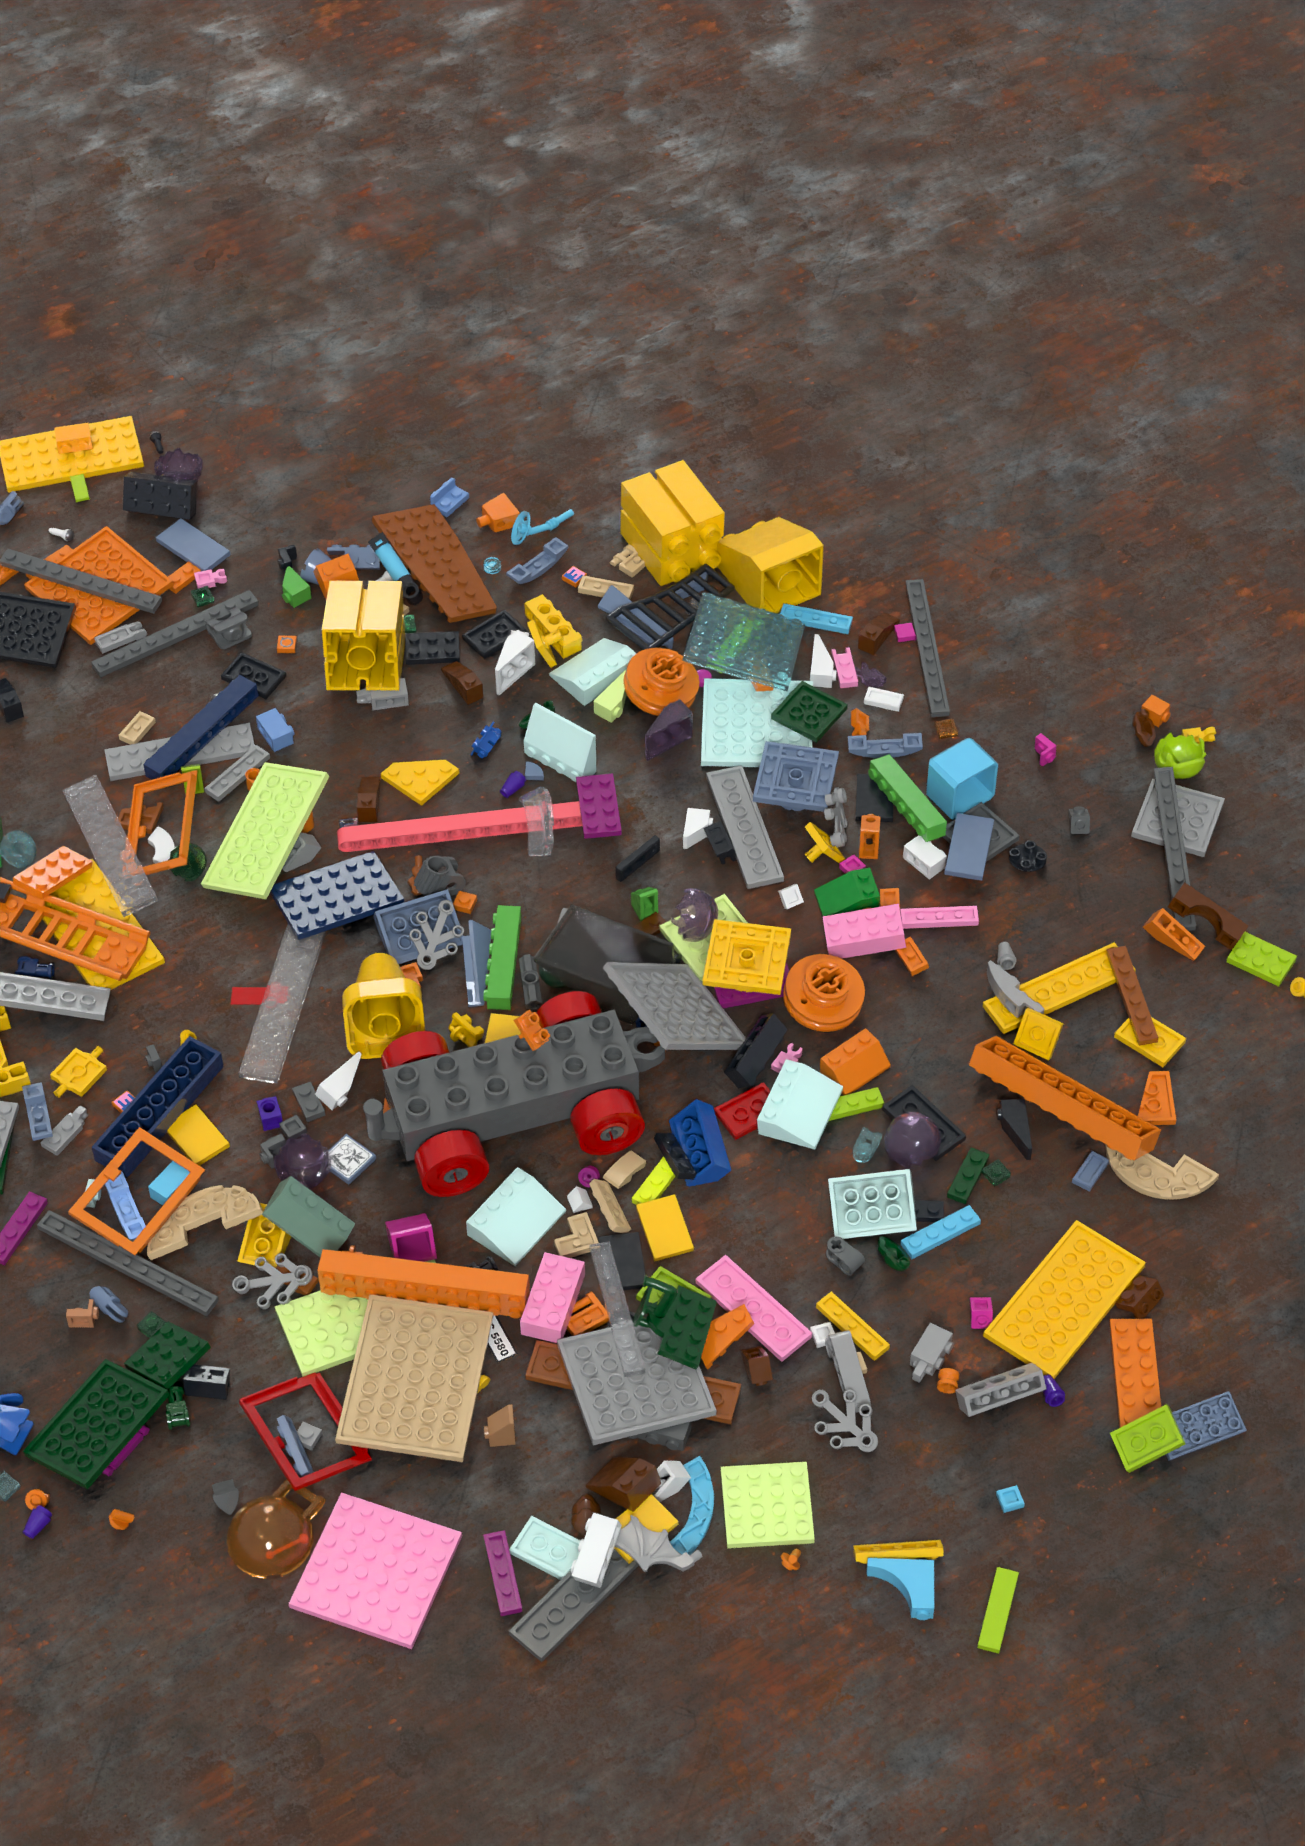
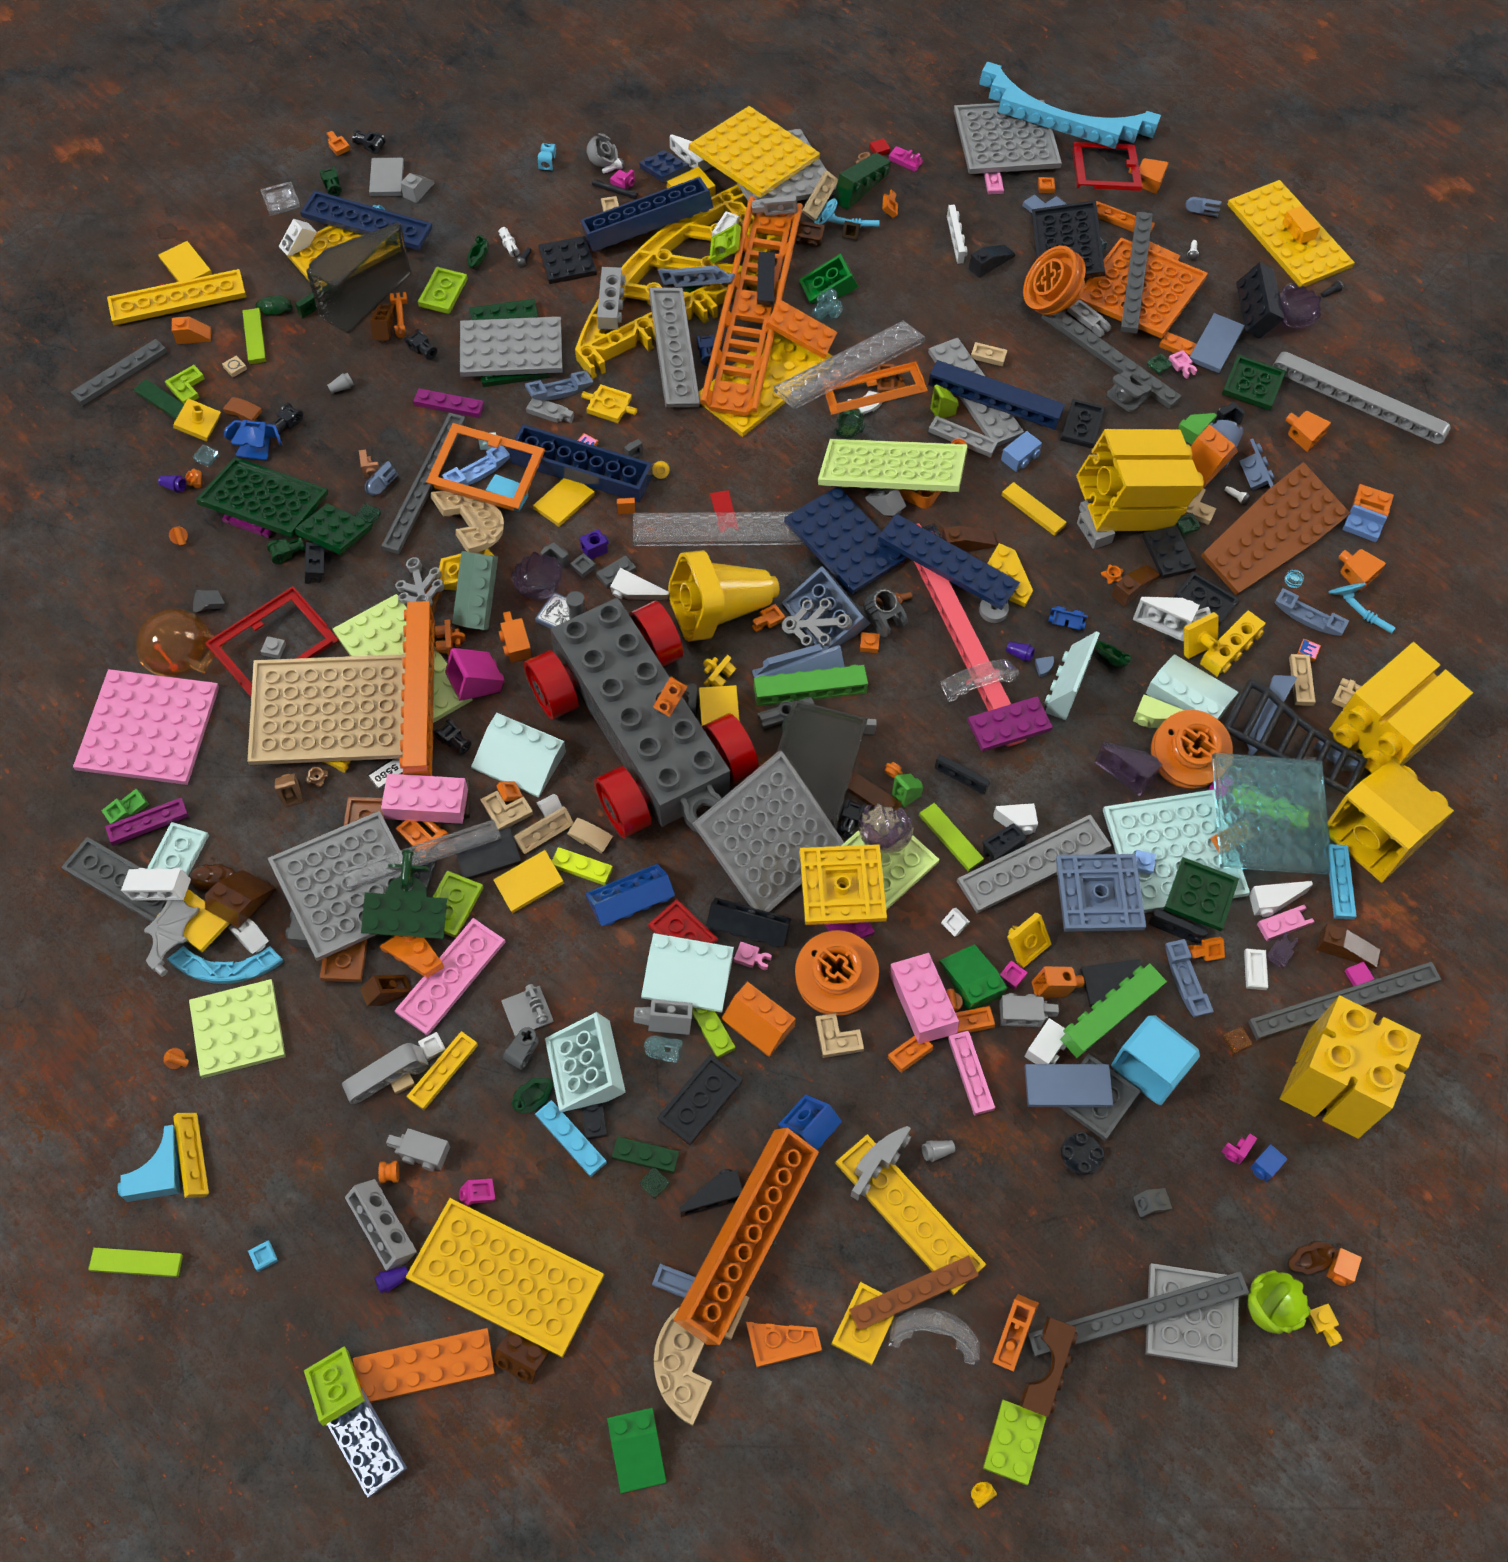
camera: 75 degrees right, 10 degrees up
lime piece [70,474,90,502] -> none
sand blue plate [277,1415,314,1477] -> none
piece [368,532,423,605] -> none
magenta tile [578,1166,600,1187] -> none
black plate [654,1133,697,1180] -> none
light grey plant [812,1389,878,1452] -> none
light grey plant [824,787,847,848] -> none
clear purple piece [884,1112,941,1169] -> none
yellow tile [1013,1008,1064,1060] -> none
none -> bright green slope [101,789,149,824]
none -> medium nougat plate [306,767,329,787]
none -> orange plate [497,781,523,801]
none -> orange hinge [498,611,532,663]
none -> light grey hinge [501,984,554,1037]
none -> green slope [607,1408,666,1494]
none -> orange tile [617,498,636,514]
none -> light grey hinge [633,999,693,1035]
none -> blue slope [778,1094,842,1150]
none -> tan plate [815,1013,864,1058]
none -> dark blue plate [878,513,1020,610]
none -> orange plate [884,762,903,779]
none -> clear windscreen [888,1308,980,1365]
none -> lime tile [919,803,984,872]
none -> light grey piece [979,600,1009,623]
none -> light grey hinge [1000,993,1059,1027]
none -> yellow tile [1001,482,1067,536]
none -> orange wheel [1023,246,1086,316]
none -> orange plate [1101,564,1123,584]
none -> light blue plate [1135,850,1156,875]
none -> black hinge [1149,909,1208,944]
none -> dark green plate [1222,355,1286,410]
none -> blue brick [1250,1144,1287,1182]
none -> light grey beam [1273,352,1451,444]
none -> yellow brick [1280,995,1421,1139]
none -> orange torso [1285,411,1331,452]
none -> orange plate [1352,484,1394,517]

